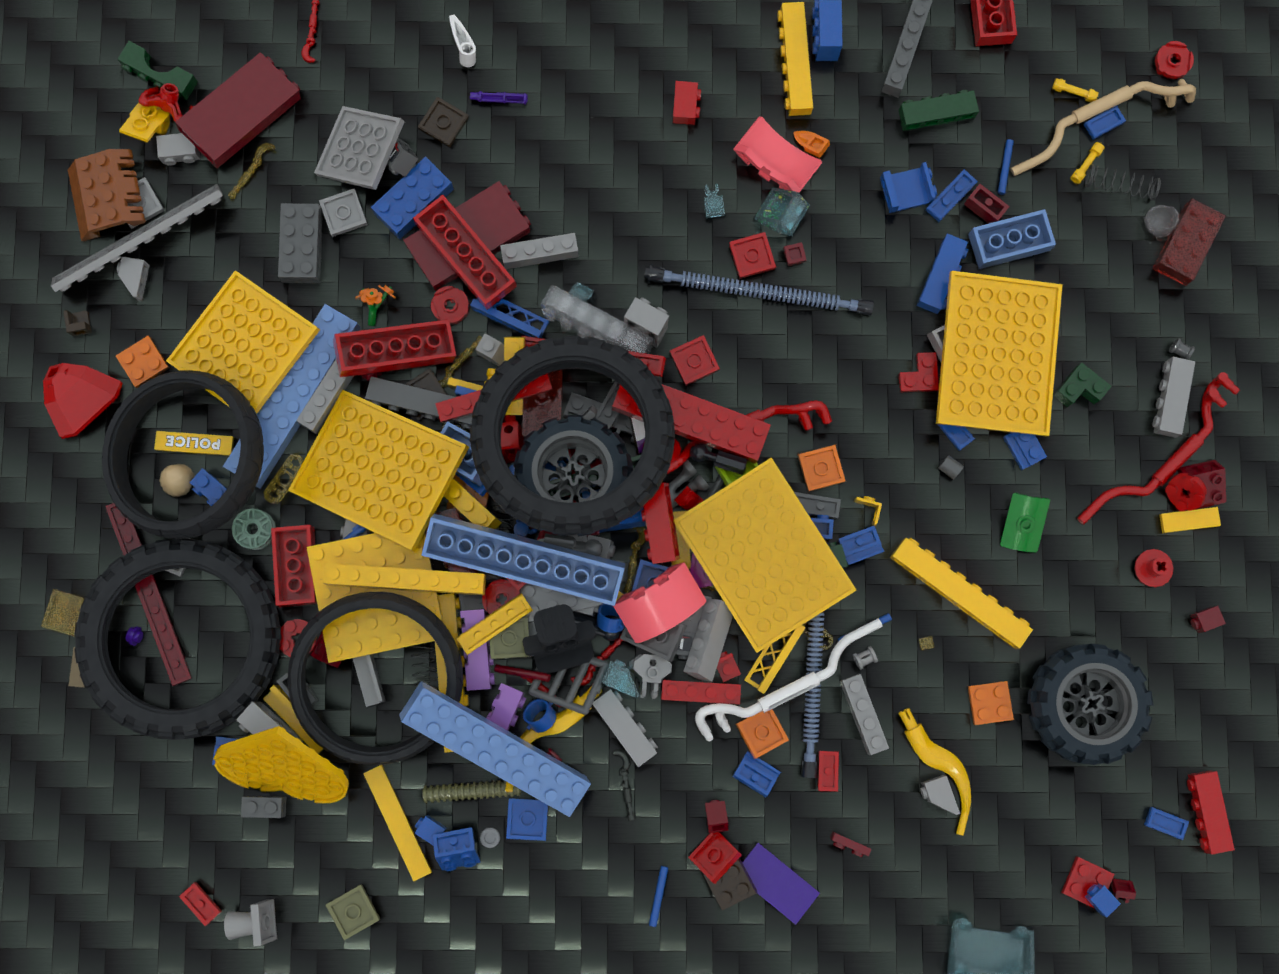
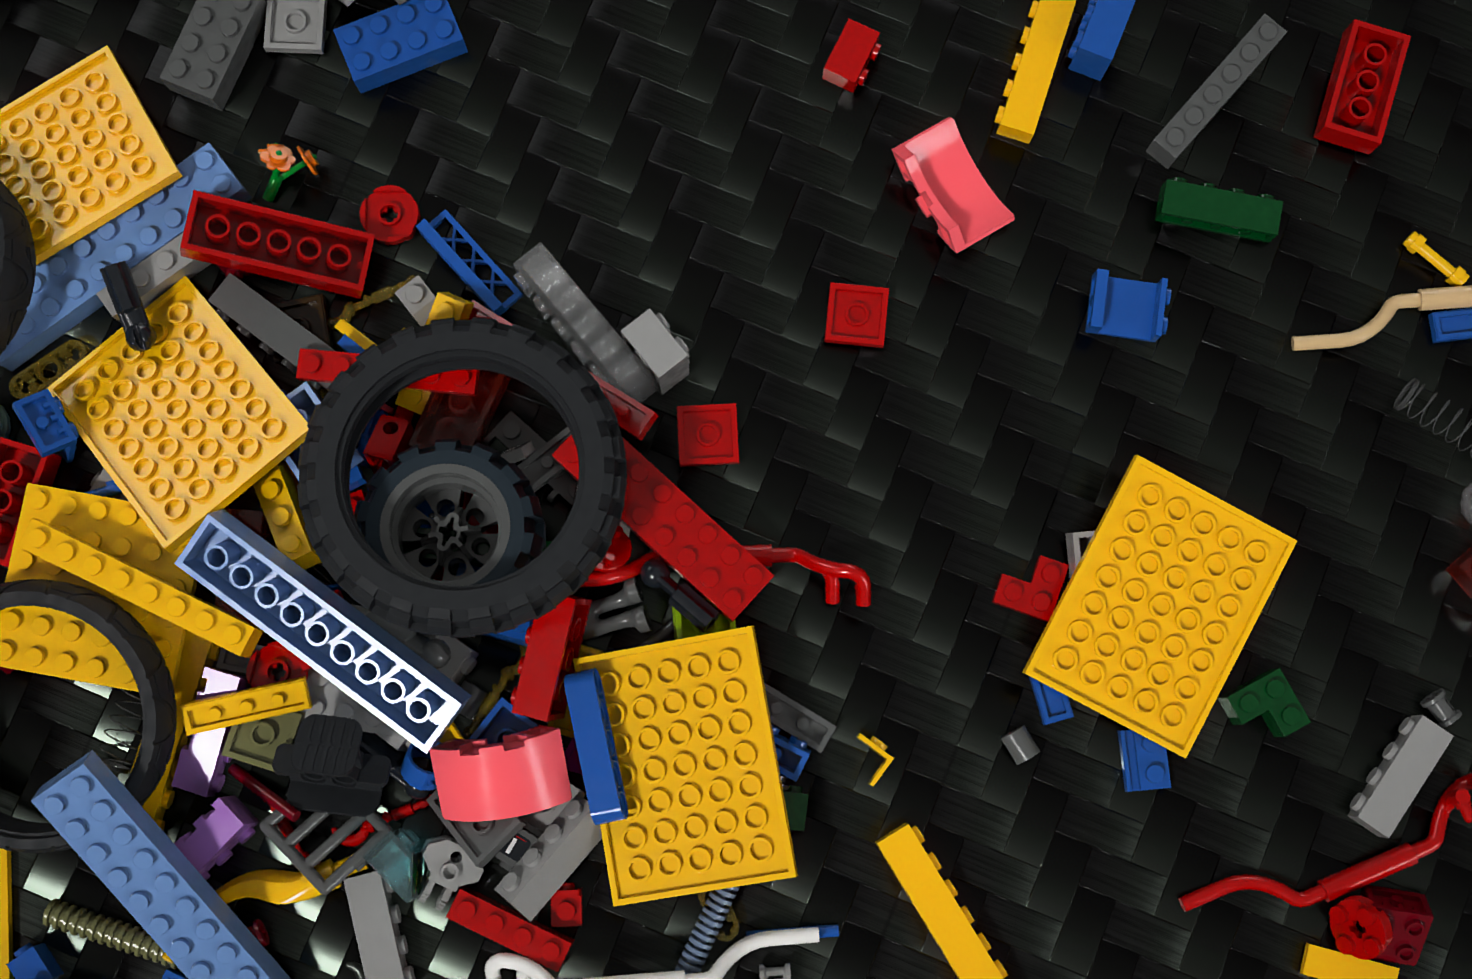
camera: 25 degrees right, 0 degrees up
light grey panel [353,654,386,707] -> none
dark red brick [403,181,531,291] -> none
red brick [413,195,517,310] -> none
light grey brick [500,233,579,269] -> none
blue piece [523,699,557,733] -> none
clear light blue tile [569,282,593,307] -> none
sand blue hose [644,264,874,316] -> none
red bracket [675,486,704,511] -> none
clear light blue plate [704,184,725,218] -> none
yellow fence [744,625,805,694] -> none
clear light blue slope [754,188,810,236] -> none
dark red plate [783,242,807,266] -> none
orange plate [793,131,830,158] -> none
orange plate [798,445,845,492] -> none
blue plate [838,526,884,565] -> none
blue brick [916,234,969,314] -> none
blue tile [926,169,978,222] -> none
dark red brick [964,184,1010,224] -> none
medium blue brick [968,209,1056,269] -> none
blue bar [998,139,1014,195] -> none
green shield [1000,493,1050,552] -> none
yellow bar [1070,142,1105,184] -> none
none -> blue bracket [12,388,79,463]
none -> black piece [100,261,156,352]
none -> blue beam [564,668,628,825]

